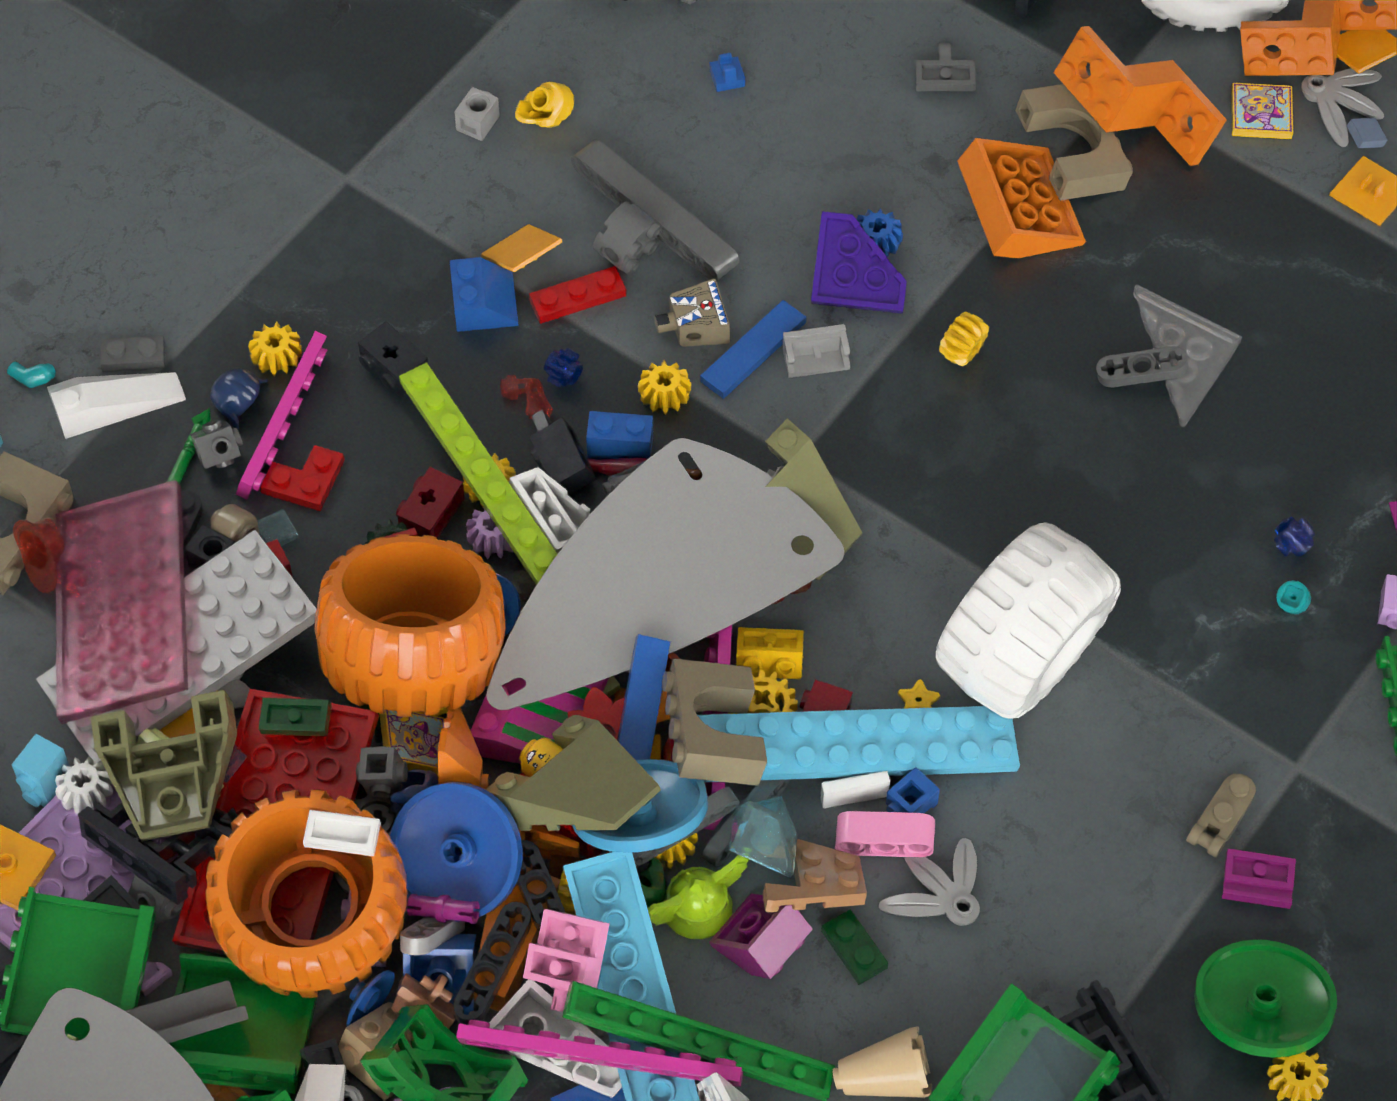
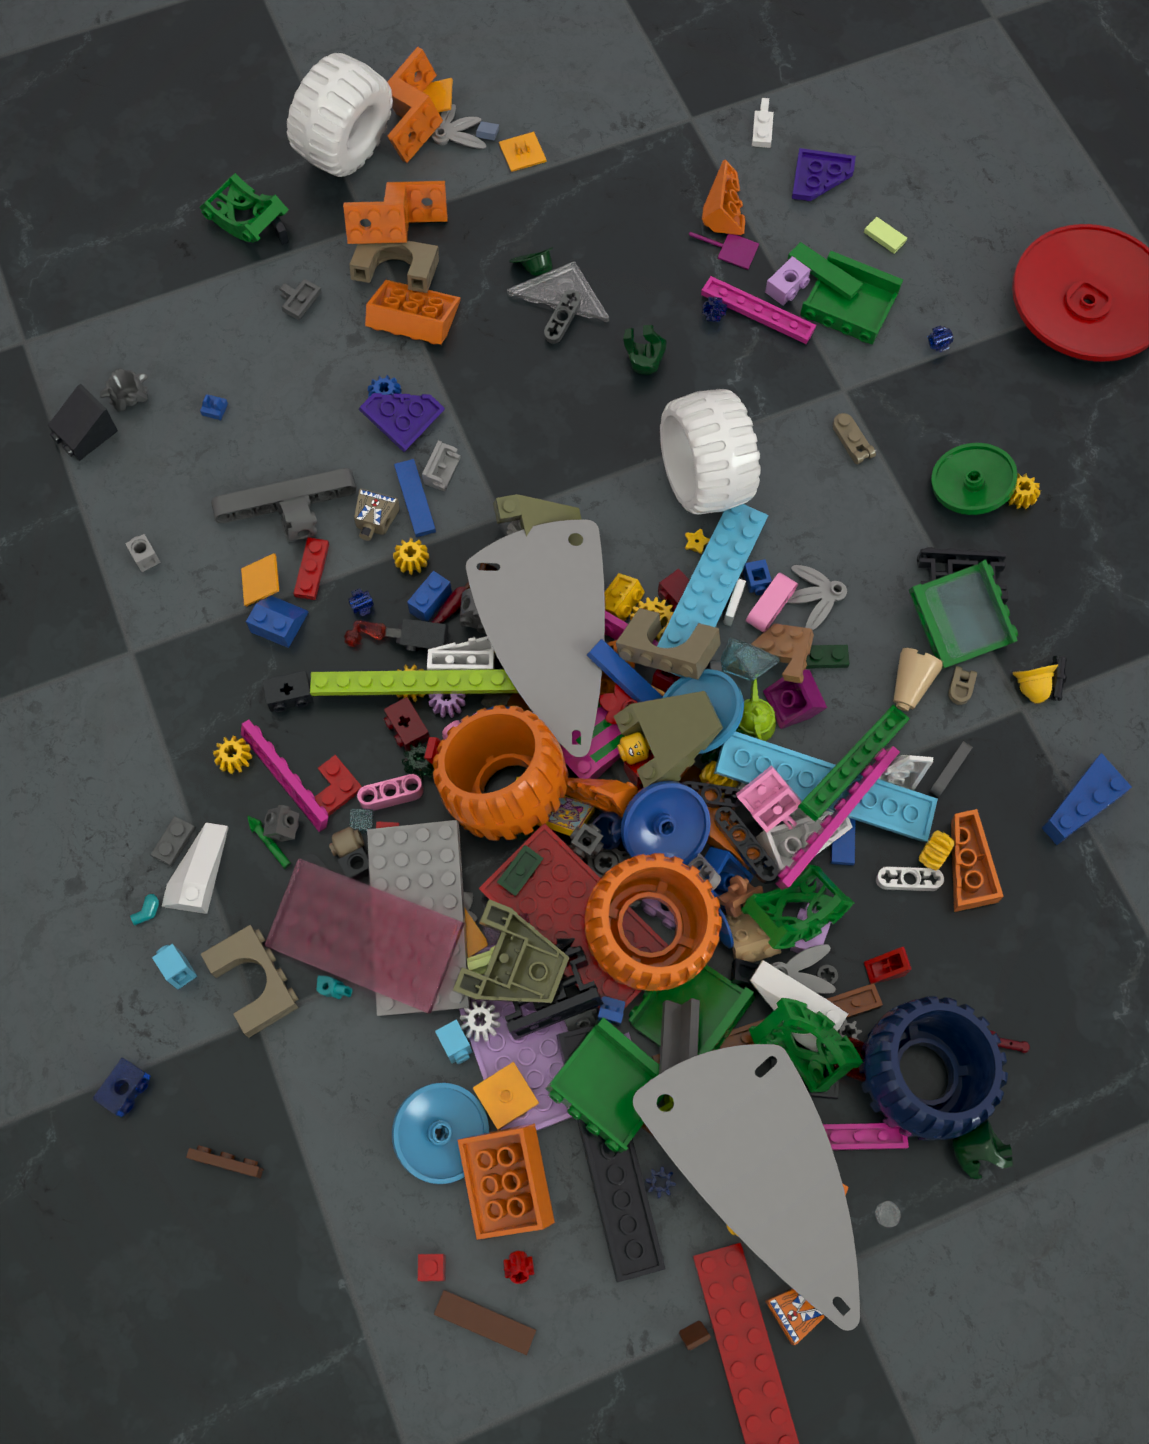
camera: 60 degrees left, 10 degrees up
clear red piece [13,518,65,593] -> none
dark blue hair [210,368,268,429] -> none
white tile [303,810,381,856] -> none
magenta pin [407,894,480,924] -> none
yellow head [515,81,574,128] -> none
yellow gear [939,312,989,366] -> none
magenta plate [1222,849,1296,909] -> none
tile [1231,83,1293,139] -> none
teal tile [1276,580,1311,614] -> none
none -> teal piece [316,976,353,999]
none -> bright pink beam [357,774,423,812]
none -> dark green piece [509,247,553,276]
none -> blue bracket [597,996,625,1025]
none -> dark green piece [623,325,667,375]
none -> dark pink plate [701,276,816,344]

